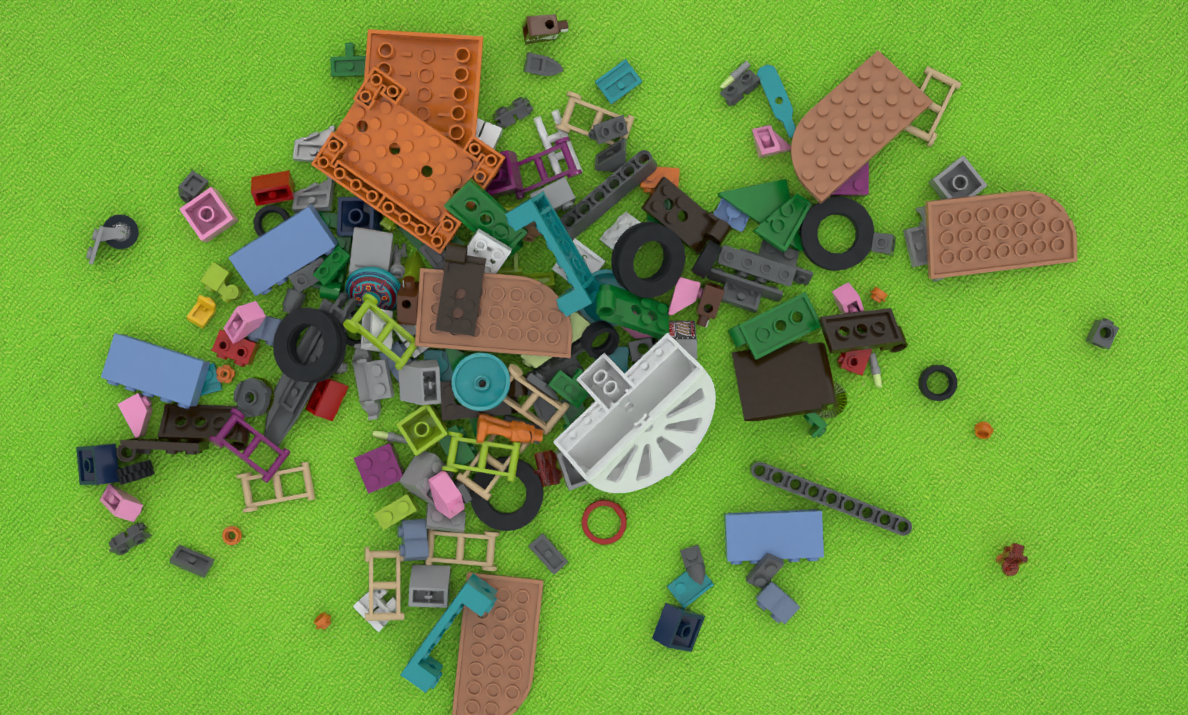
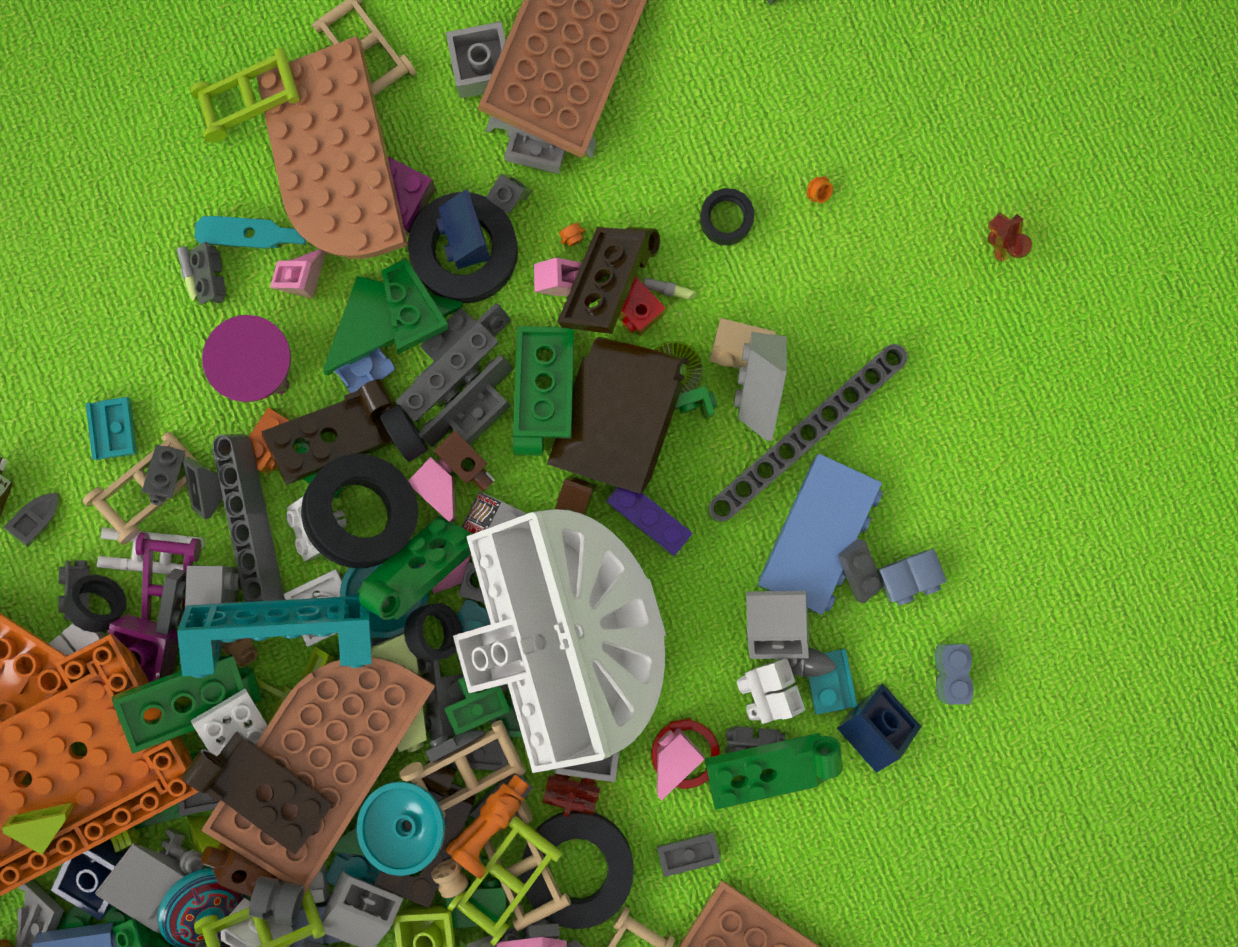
camera: 60 degrees left, 5 degrees down
none -> lime slope [2,802,74,855]
none -> black tyre [64,574,127,633]
none -> dark grey plate [156,568,186,635]
none -> lime piece [190,48,300,143]
none -> magenta piece [202,315,291,402]
none -> dark grey wheel [249,876,305,926]
none -> tan wheel [431,859,468,898]
none -> dark blue slope [436,190,491,269]
none -> reddish brown torso [555,476,596,516]
none -> dark purple brick [606,487,693,557]
none -> bright pink slope [656,728,705,800]
none -> green hinge [705,733,843,810]
none -> tan brick [709,318,776,369]
none -> dark grey hinge [725,726,785,753]
none -> light grey slope [734,332,787,441]
none -> white hips [737,658,805,724]
none -> light grey slope [746,591,810,659]
none -> sand blue brick [934,643,973,705]

